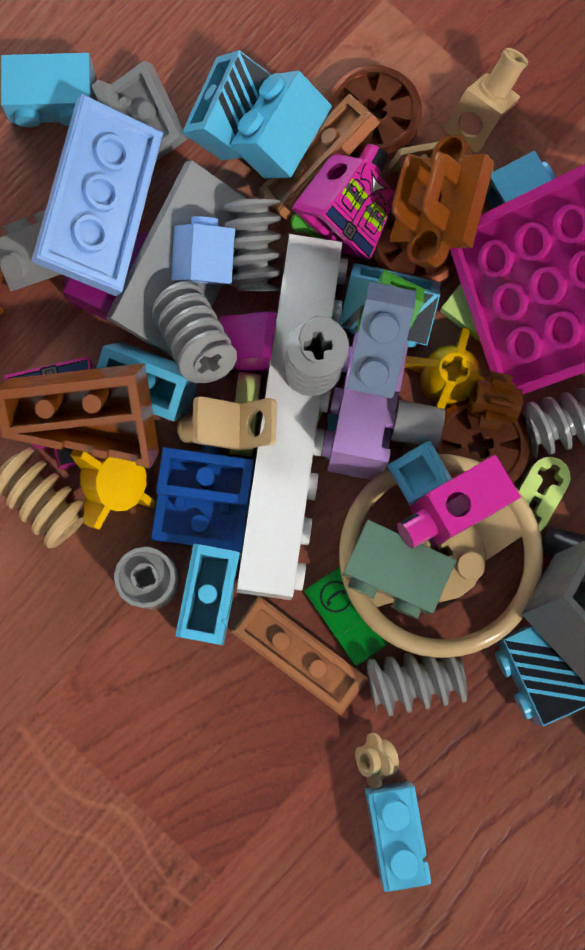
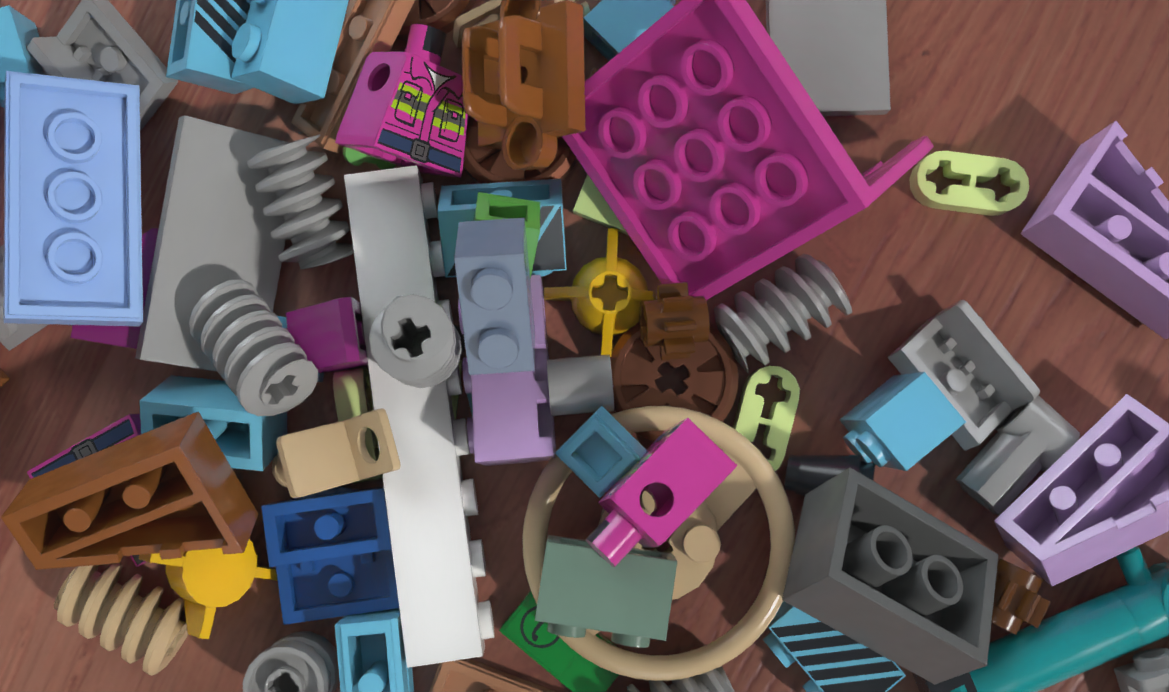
camera: 10 degrees left, 5 degrees up
light blue brick [171,216,235,284] -> none

